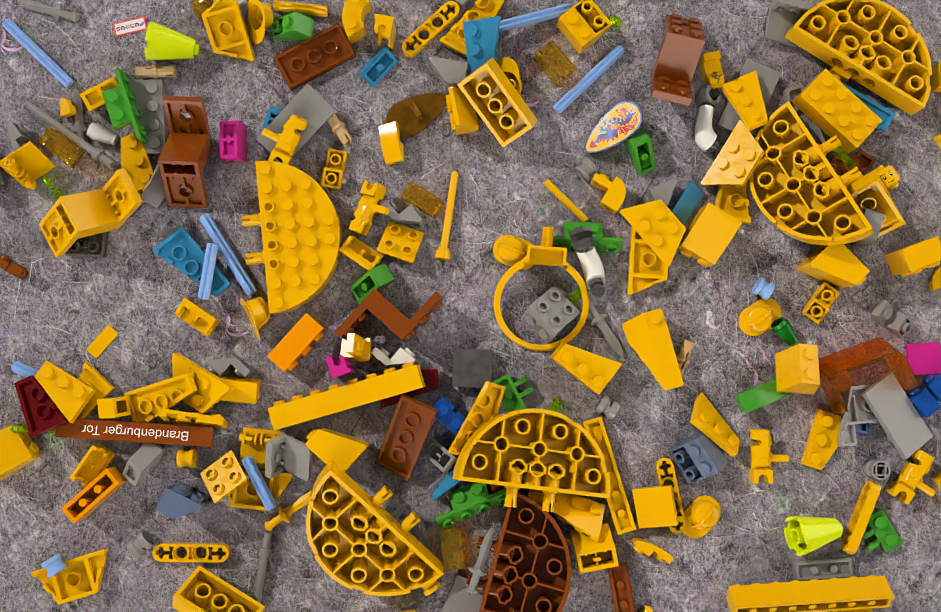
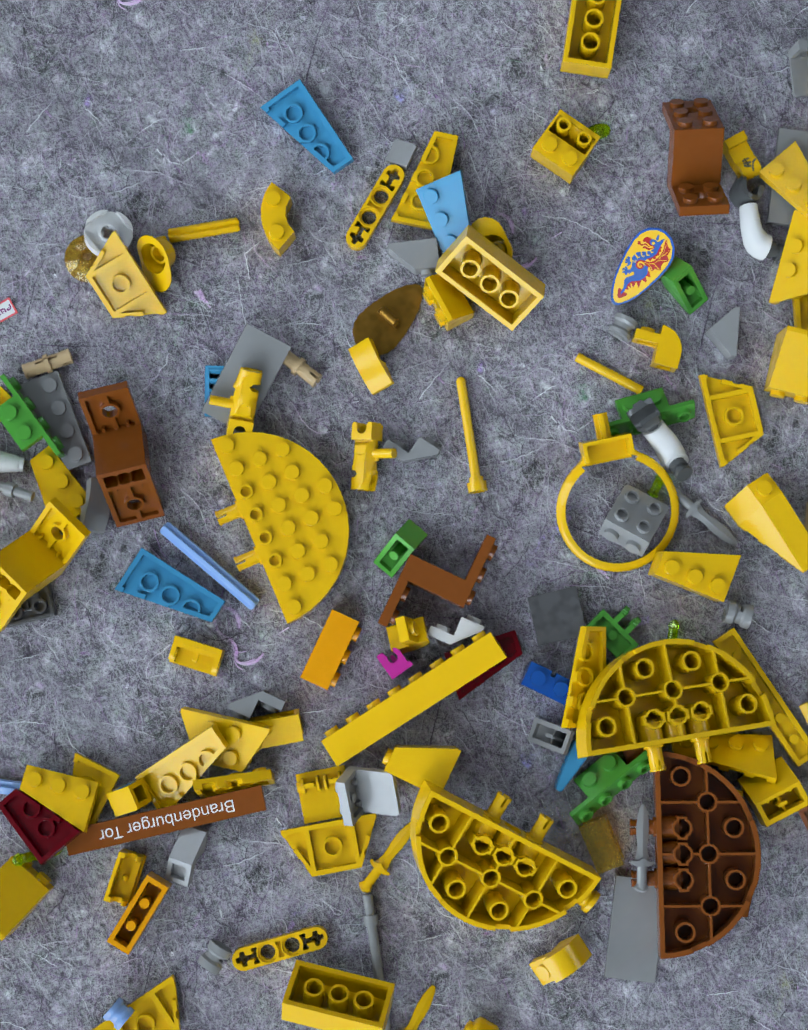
camera: 15 degrees left, 0 degrees up
yellow sticker [86,324,119,359] -> none
neon yellow cone [144,21,200,60] -> none
sand blue slope [155,483,213,519] -> none
yellow wheel [176,449,198,469] -> none
light blue axle [198,243,218,300] -> none
yellow hinge [200,450,249,503] -> none
dark pink hinge [220,120,247,163] -> none
yellow piece [240,297,270,341] -> none
light blue axle [242,456,277,511] -> none
bright green slope [272,12,314,41] -> none
dark orange tile [273,23,357,91] -> none
yellow slope [321,148,348,189] -> none
yellow hinge [339,235,384,271] -> none
dark azure slope [357,47,398,88] -> none
yellow hinge [374,14,397,51] -> none
dark orange tile [375,394,438,480] -> none
yellow hinge [376,221,424,264] -> none
clear yellow slope [400,182,445,218] -> none
yellow piece [493,235,534,270] -> none
light blue axle [498,3,571,33] -> none
clear yellow hinge [534,41,577,88] -> none
light blue axle [553,45,625,114] -> none
yellow wing [619,199,686,267] -> none
dark azure slope [671,181,705,224] -> none

